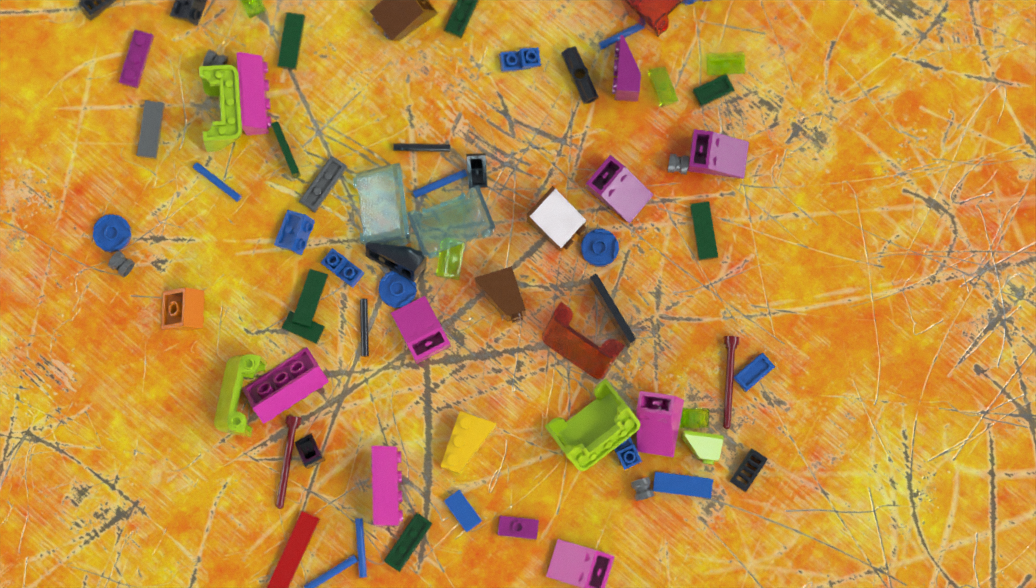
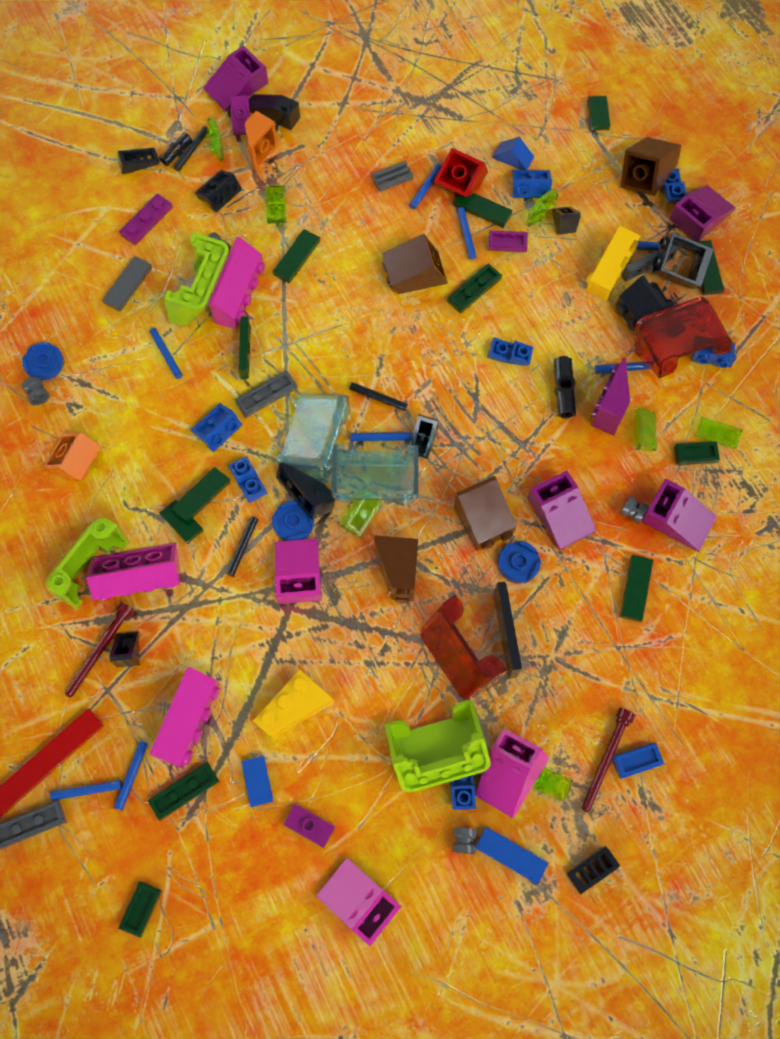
camera: 20 degrees right, 10 degrees down
slope [681,430,724,465] -> none

